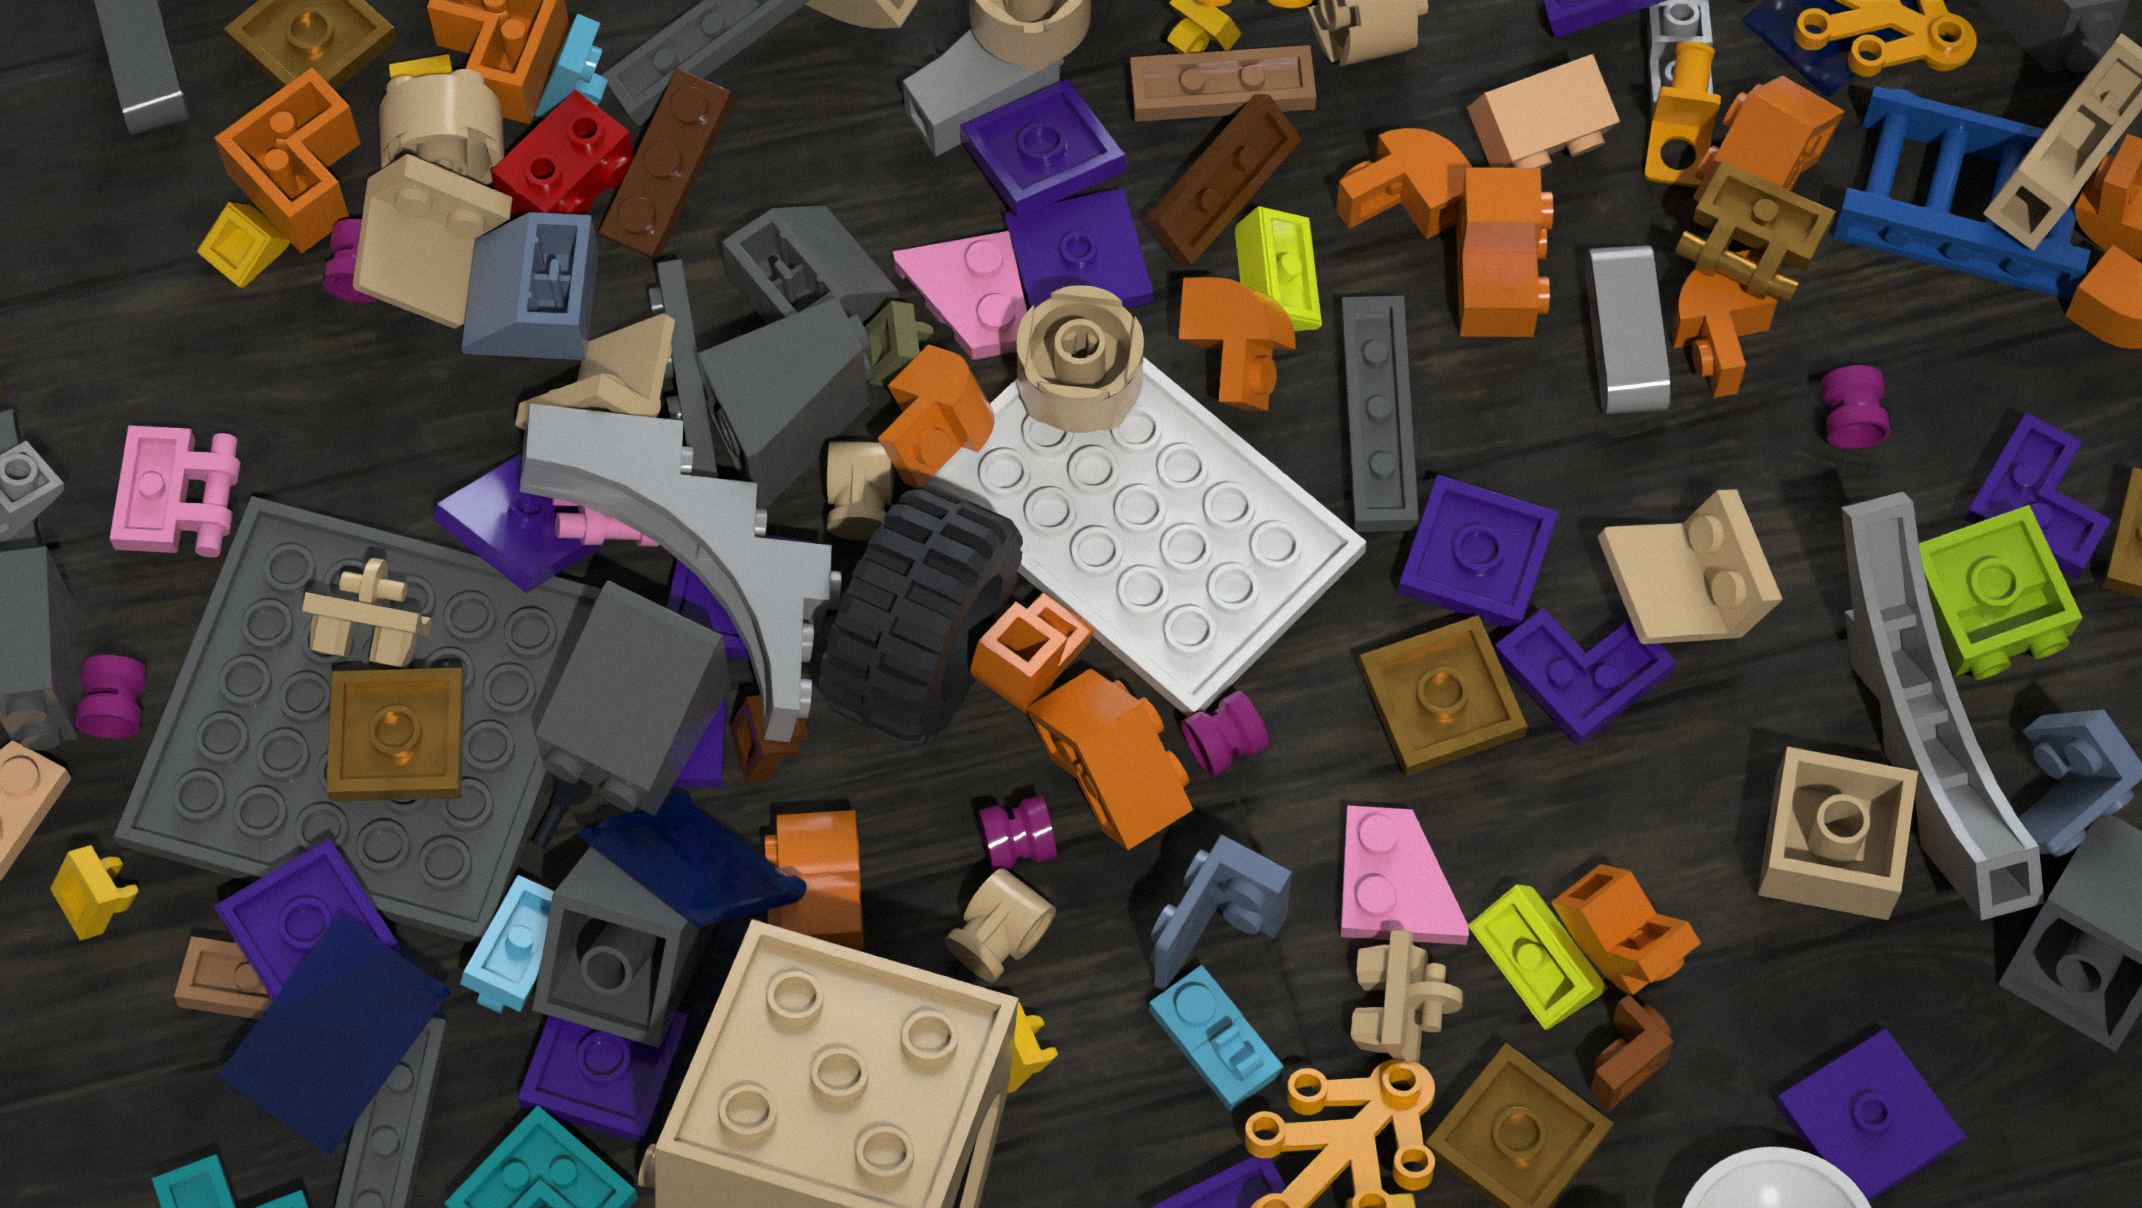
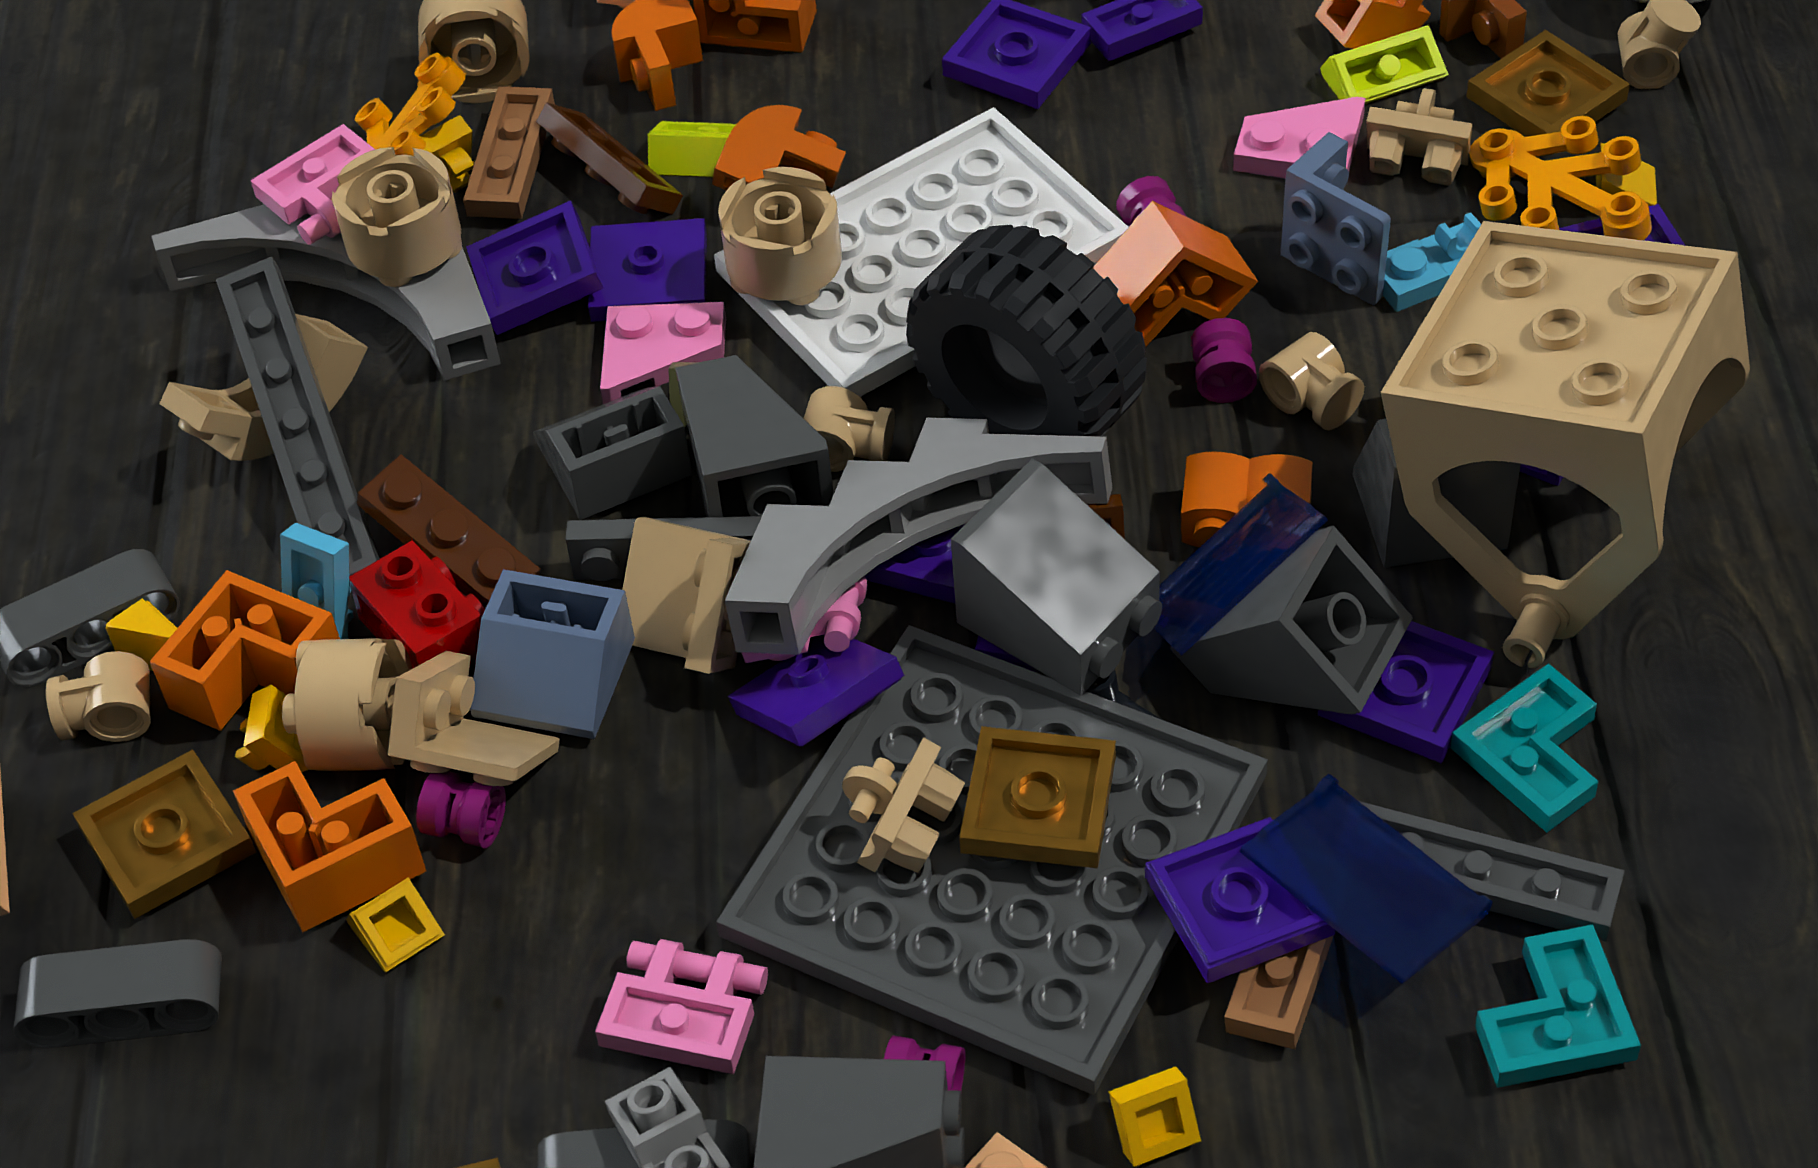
camera: 75 degrees left, 15 degrees down
medium azure plate [460,875,554,1014] -> none
orange brick [878,344,995,487] -> none
dark grey plate [1341,296,1419,532] -> none
pearl gold plate [1358,615,1528,777] -> none

